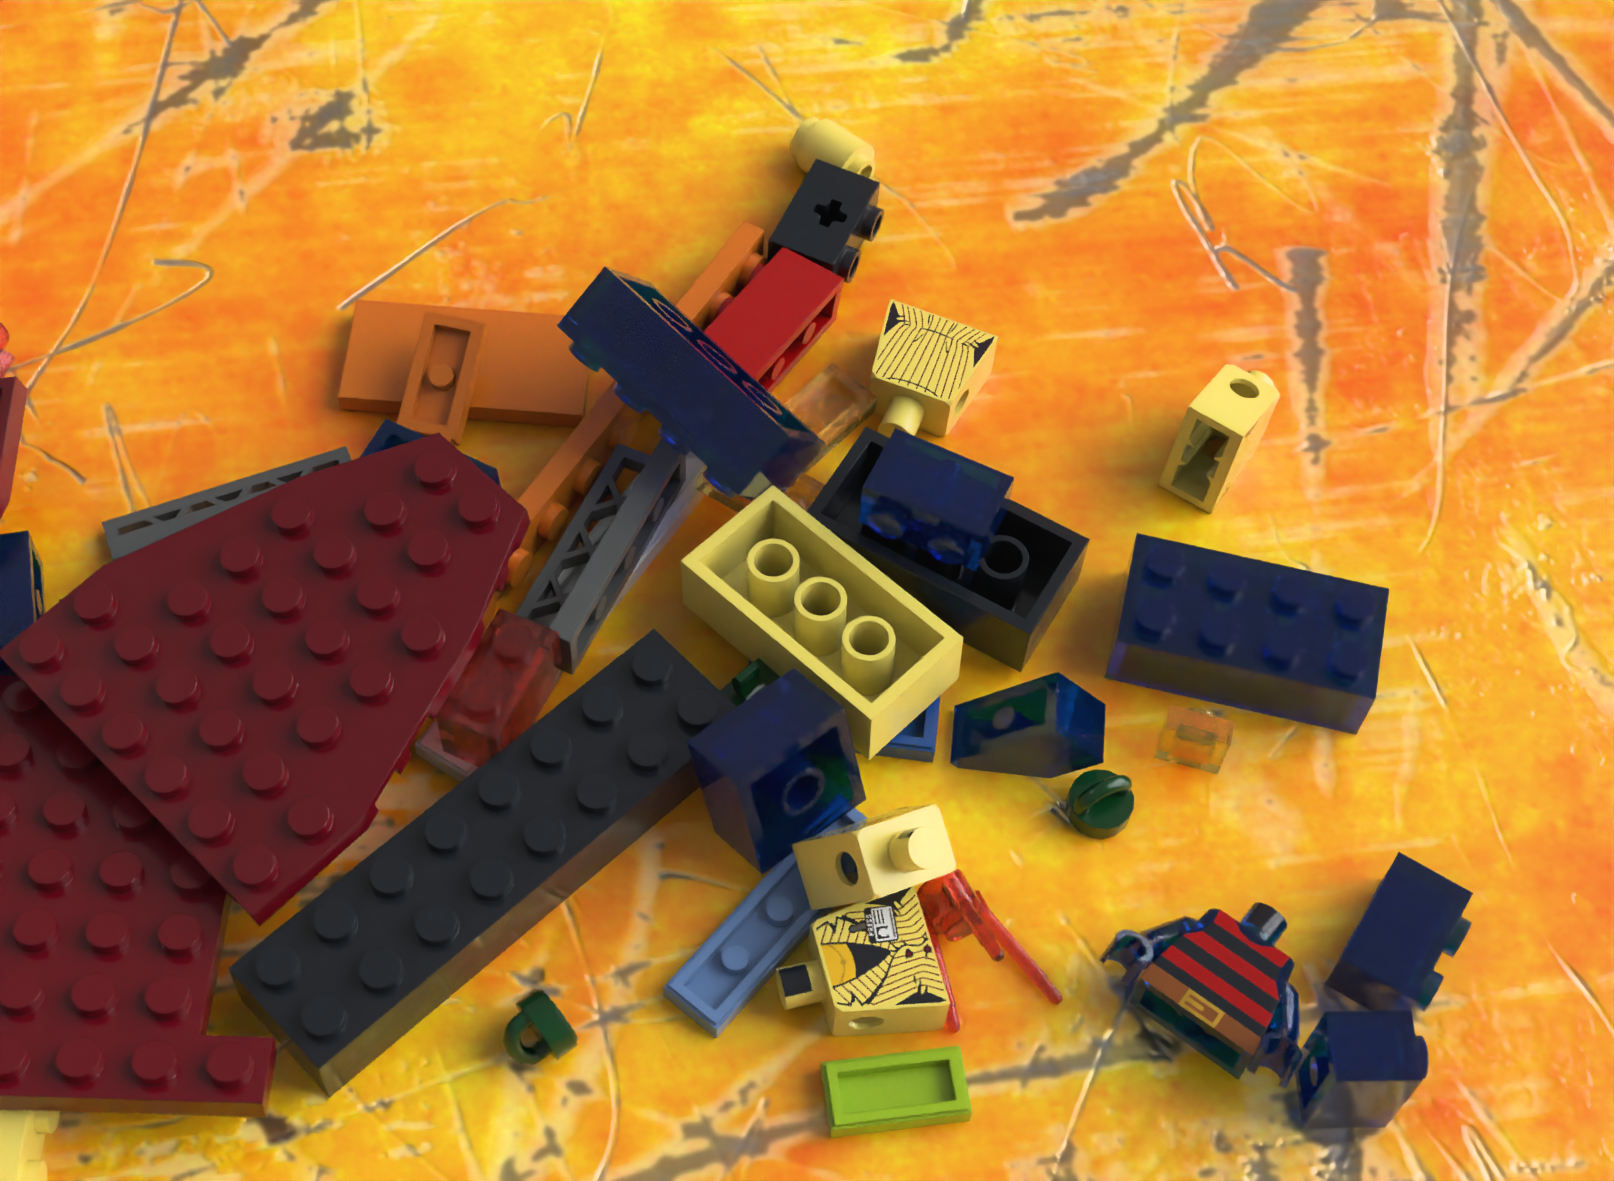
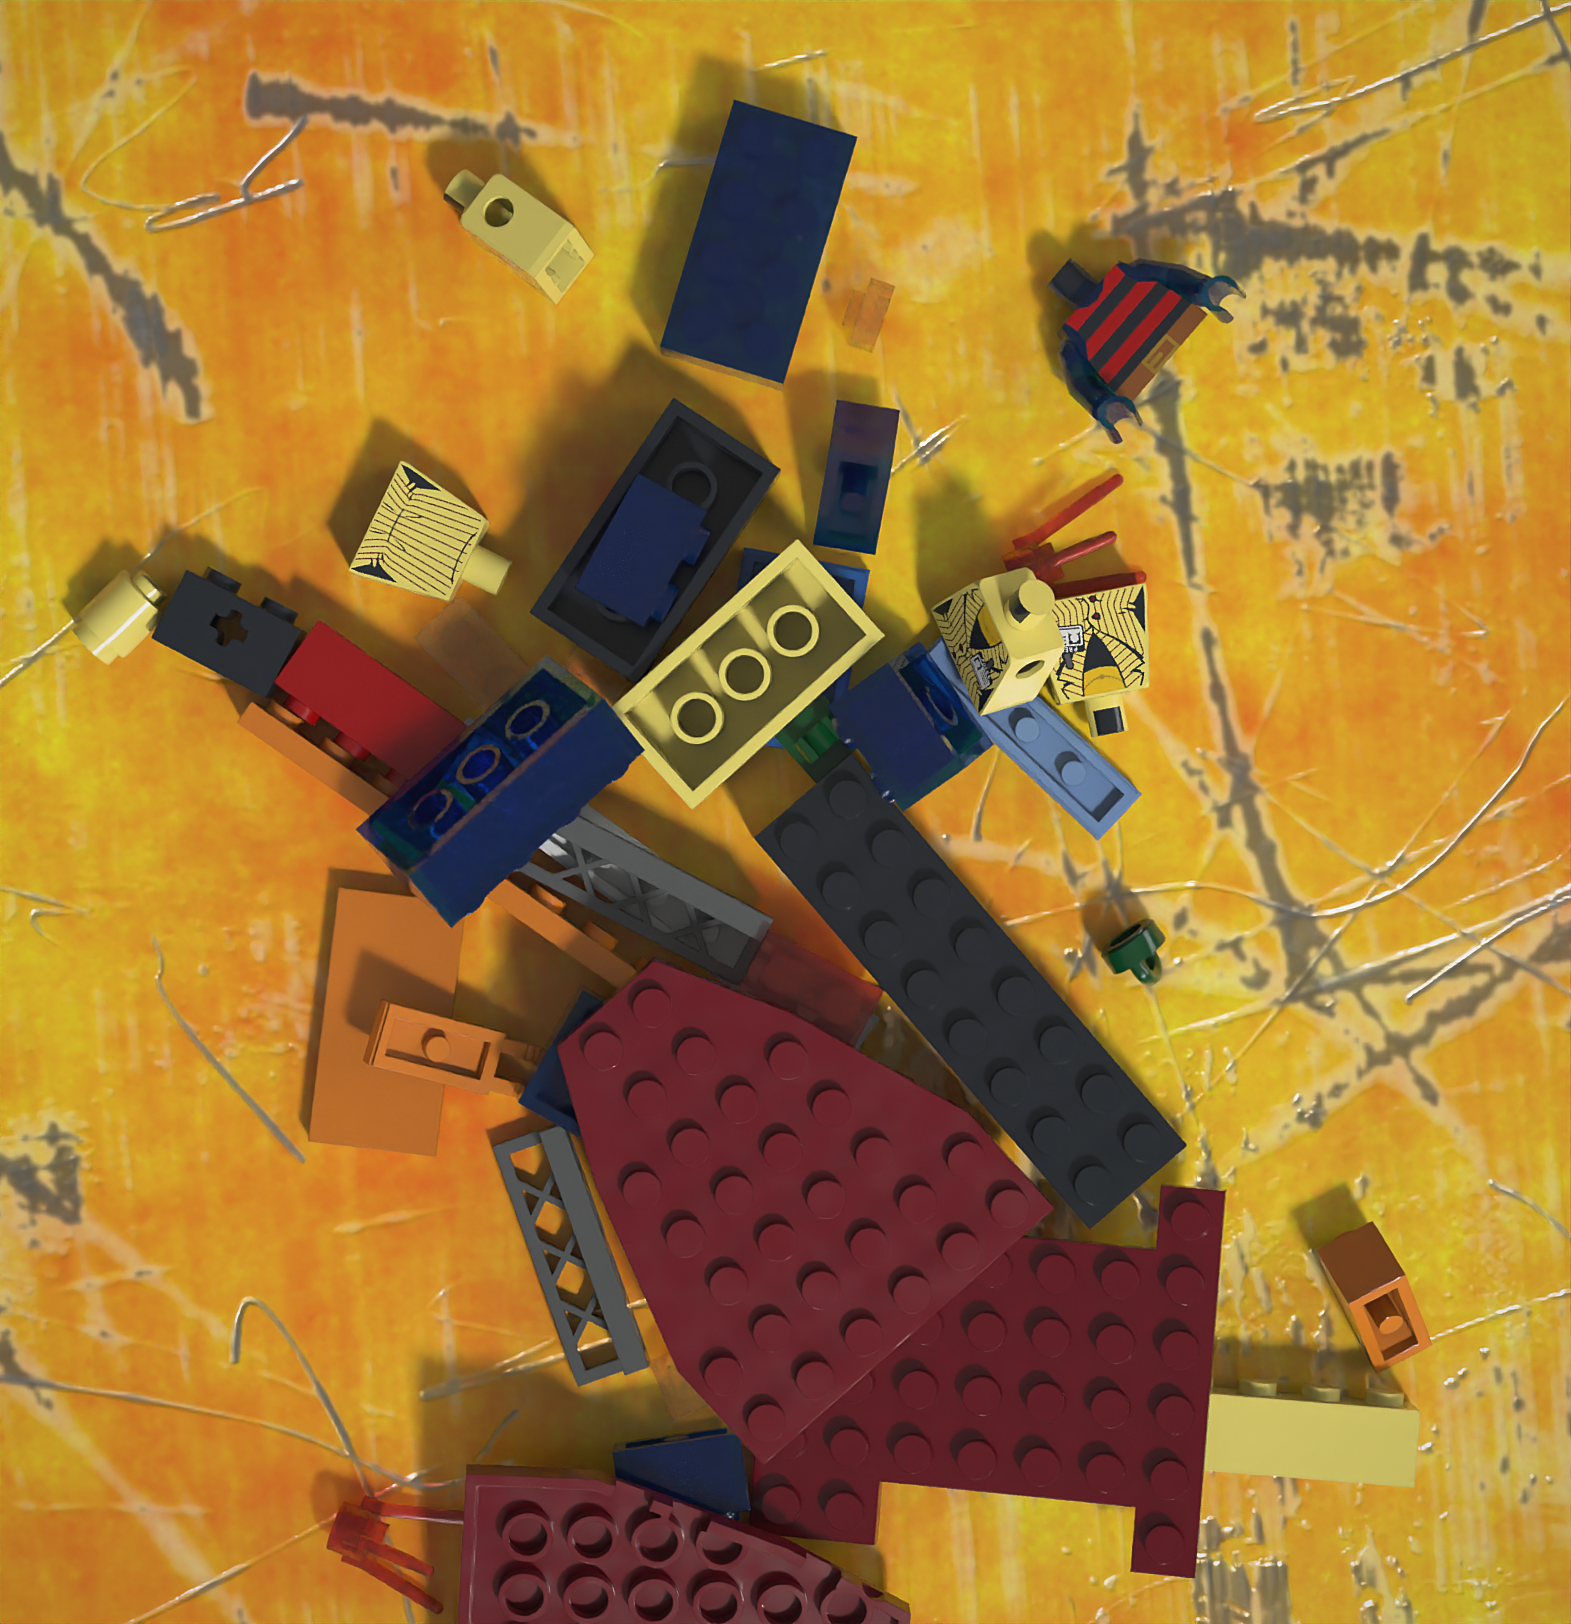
camera: 85 degrees left, 30 degrees up
lime tile [820,1045,972,1138] -> none
dark green tile [1066,769,1134,839] -> none
clear blue brick [1293,1010,1429,1129] -> none
clear blue brick [1325,852,1473,1026] -> none

